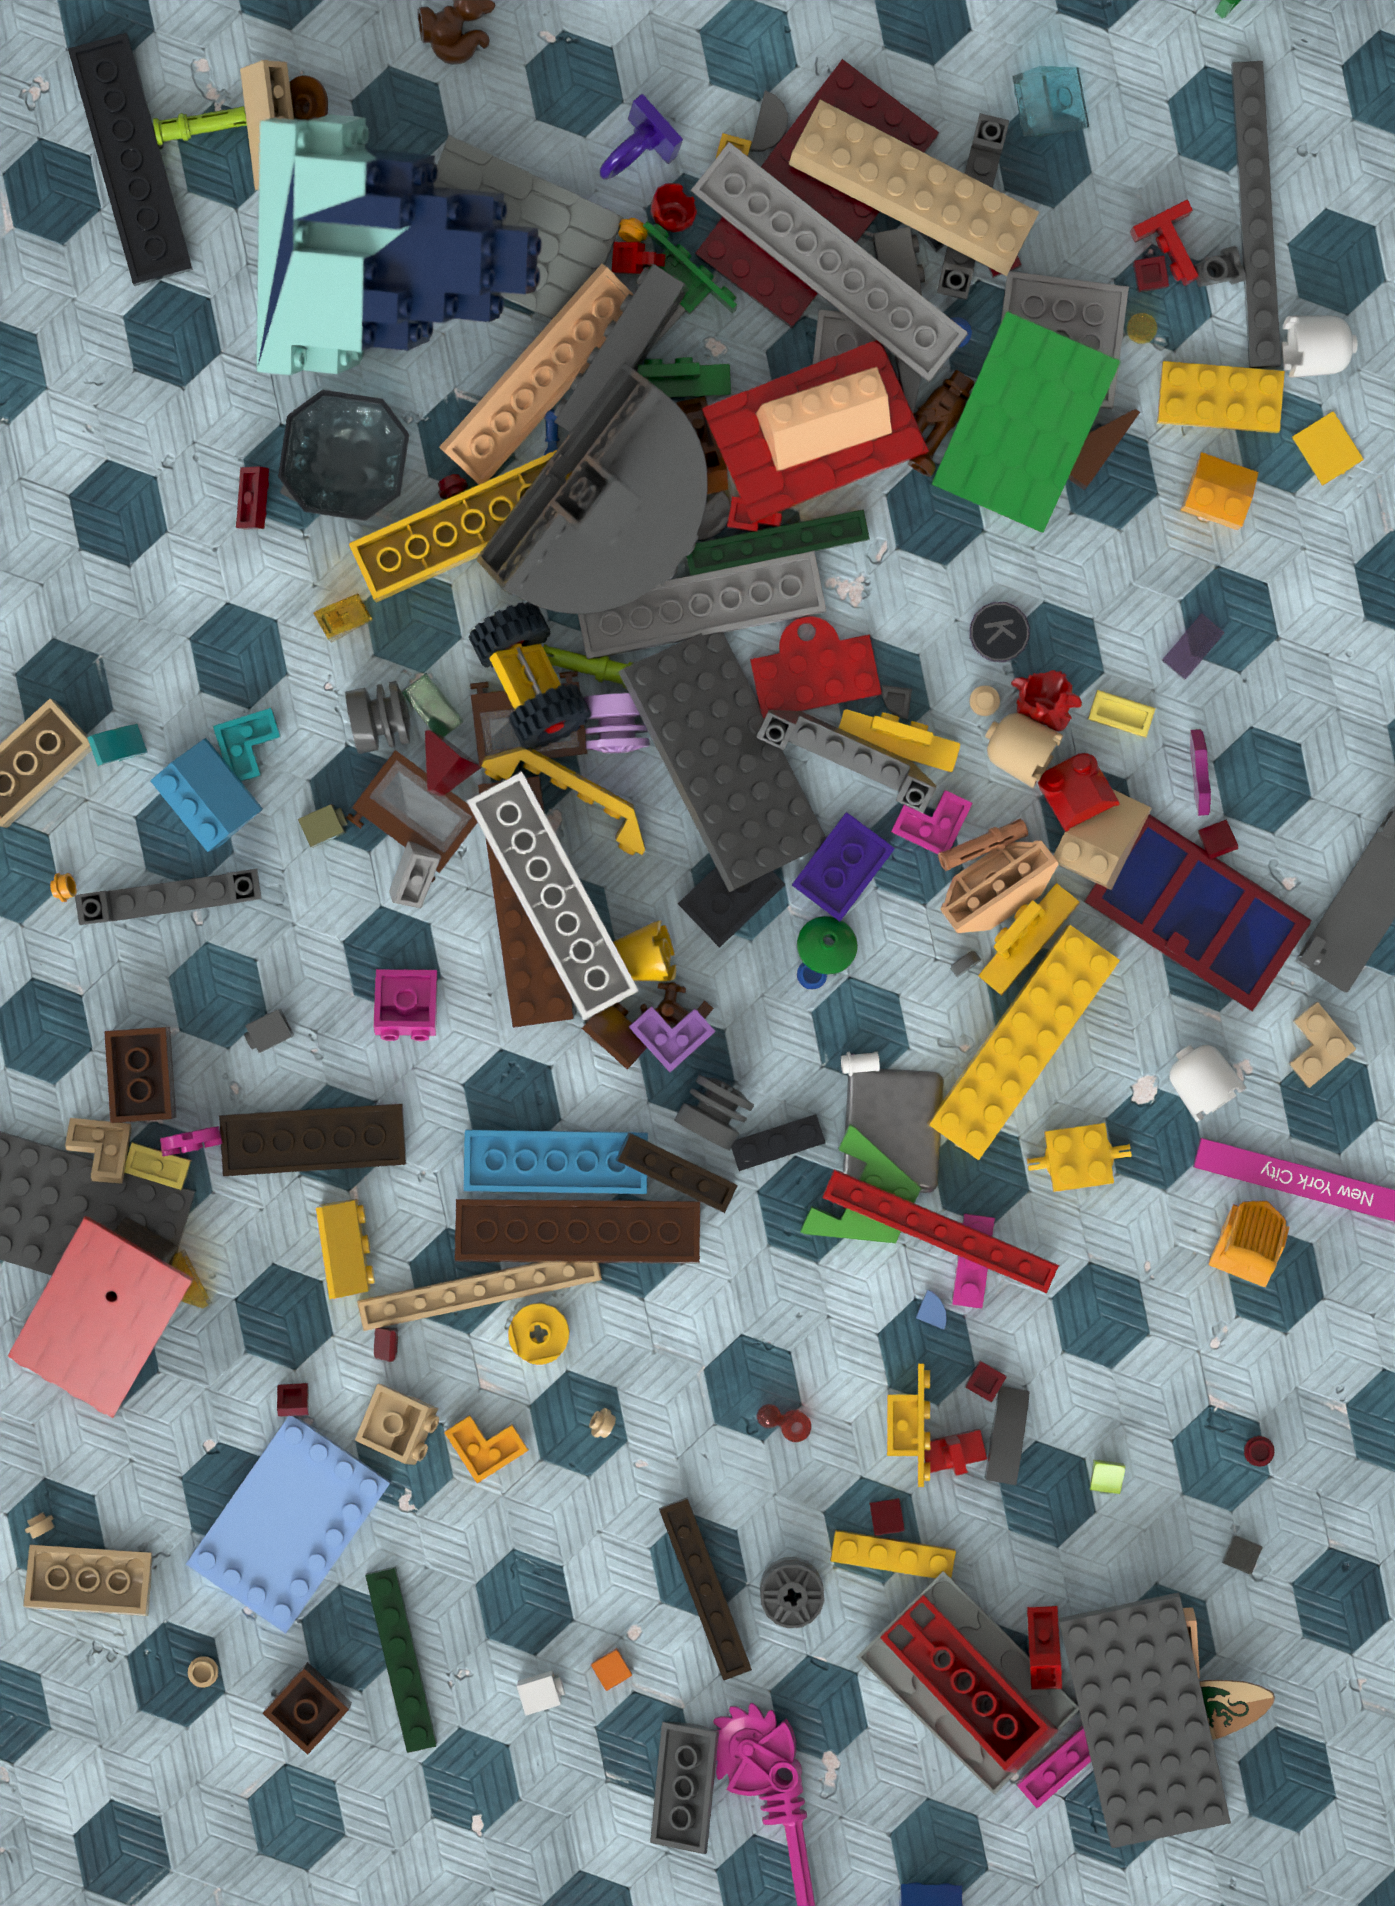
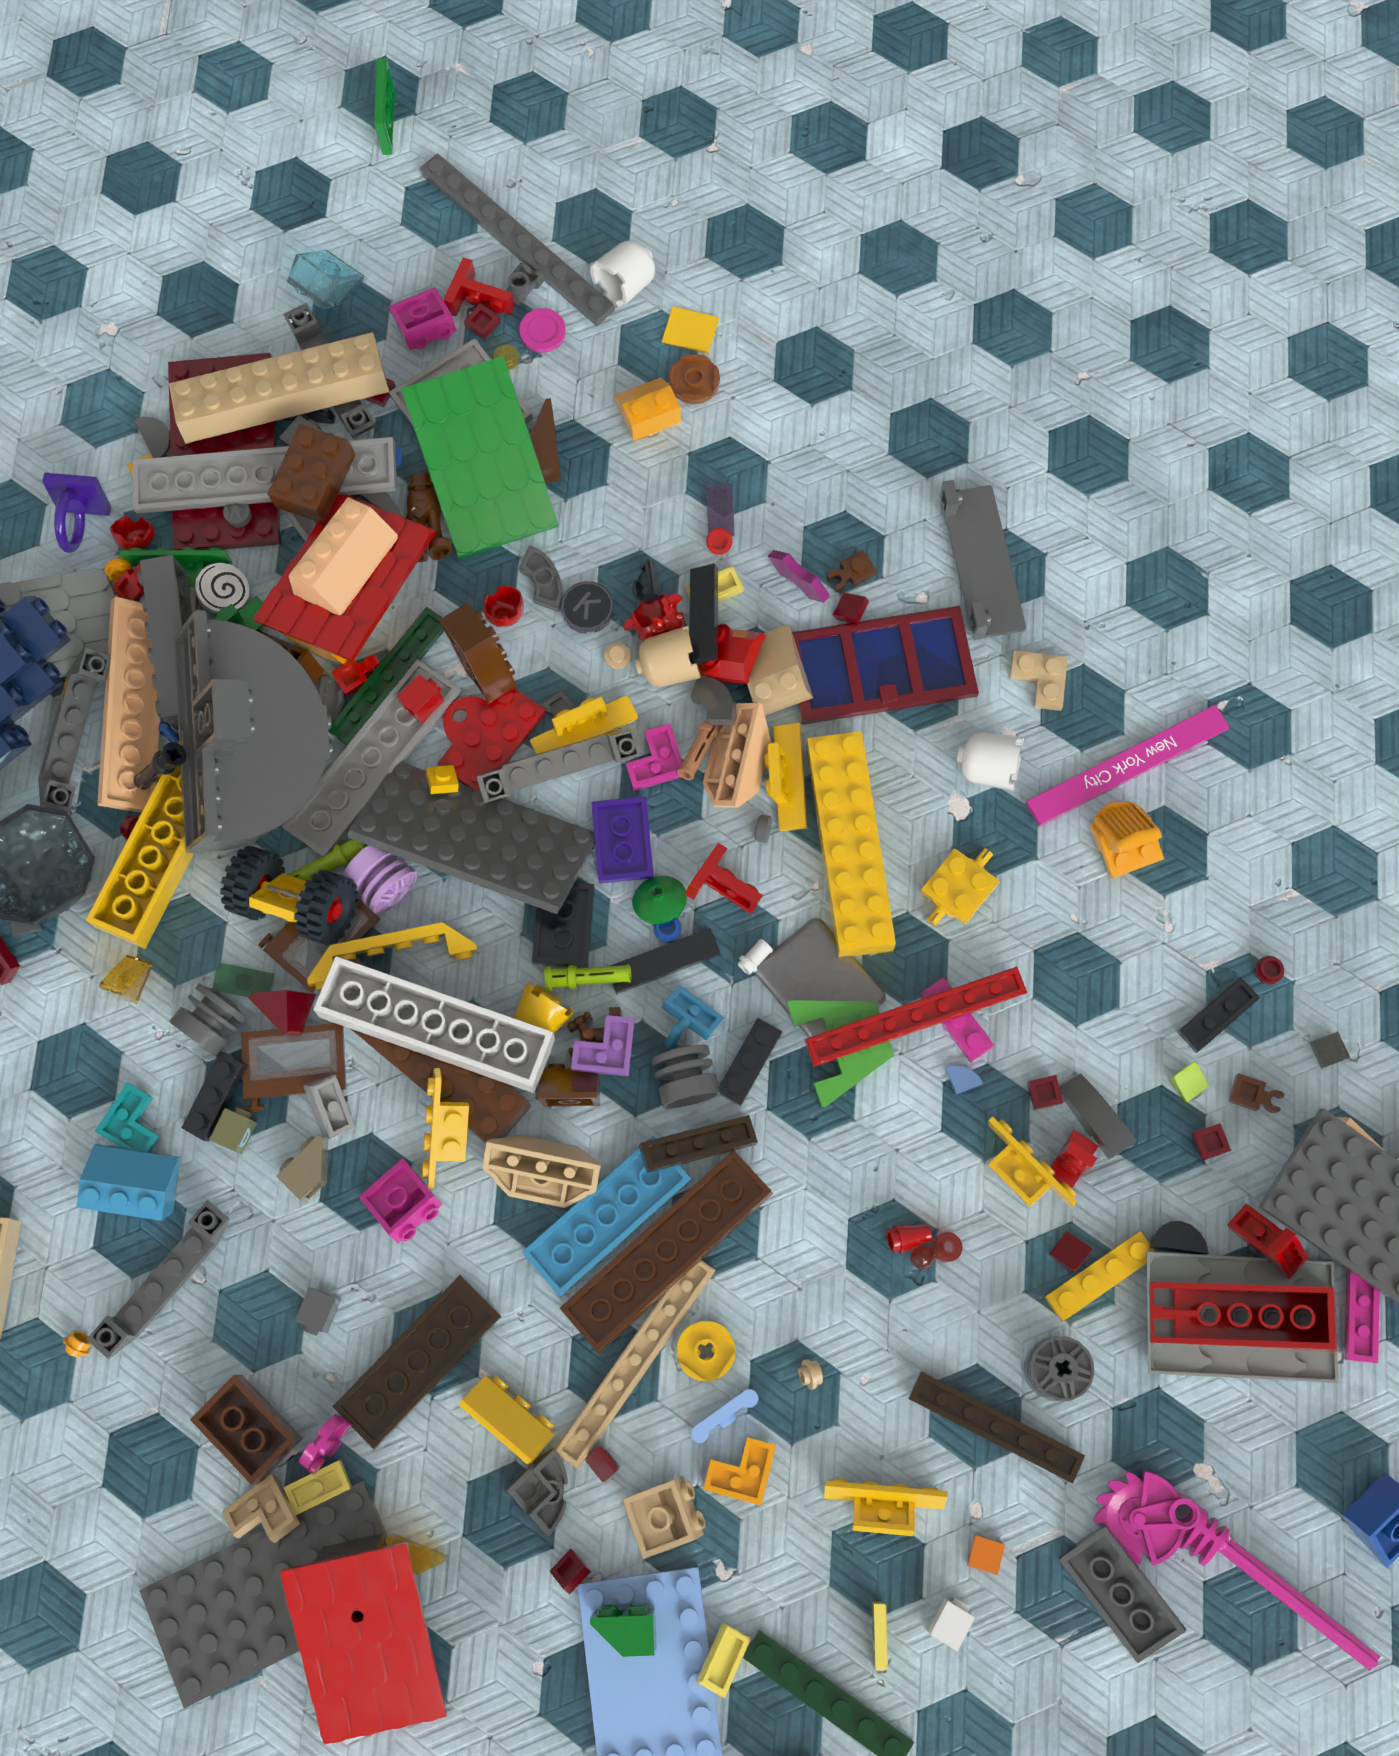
camera: 40 degrees left, 15 degrees down
teal slope [88,724,147,766] -> none
yellow plate [1157,361,1285,433] -> none
none -> dark grey slope [38,647,111,813]
none -> black pin [133,742,187,790]
none -> black plate [181,1051,248,1141]
none -> white tile [194,563,250,614]
none -> dark grey tile [223,503,252,528]
none -> reddish brown brick [268,424,356,524]
none -> dark tan slope [276,1134,328,1203]
none -> dark pink plate [388,287,457,350]
none -> red brick [397,674,444,724]
none -> yellow bracket [422,1068,469,1188]
none -> yellow plate [426,765,459,794]
none -> reddish brown brick [439,603,517,703]
none -> red hair [482,585,524,628]
none -> tan wedge [482,1135,601,1208]
none -> dark grey brick [504,1448,568,1537]
none -> dark pink piece [519,308,566,353]
none -> dark grey tile [519,545,563,612]
none -> lime pin [544,964,632,991]
none -> green slope [590,1603,657,1657]
none -> black tile [607,928,721,995]
none -> black tile [632,559,660,603]
none -> dark azure plate [661,985,724,1050]
none -> dark orange tile [669,354,720,404]
none -> red bracket [685,842,763,914]
none -> black tile [689,563,718,664]
none -> dark grey tile [690,676,736,725]
none -> light blue plate [691,1389,758,1443]
none -> light yellow tile [696,1623,751,1698]
none -> red tile [706,527,732,555]
none -> yellow bracket [824,1478,947,1536]
none -> reddish brown plate [827,549,877,593]
none -> light yellow tile [872,1601,888,1670]
none -> red cone [886,1224,932,1254]
none -> black tile [1150,1221,1209,1255]
none -> black tile [1177,977,1260,1053]
none -> dark red plate [1191,1123,1232,1161]
none -> reddish brown plate [1228,1073,1285,1113]

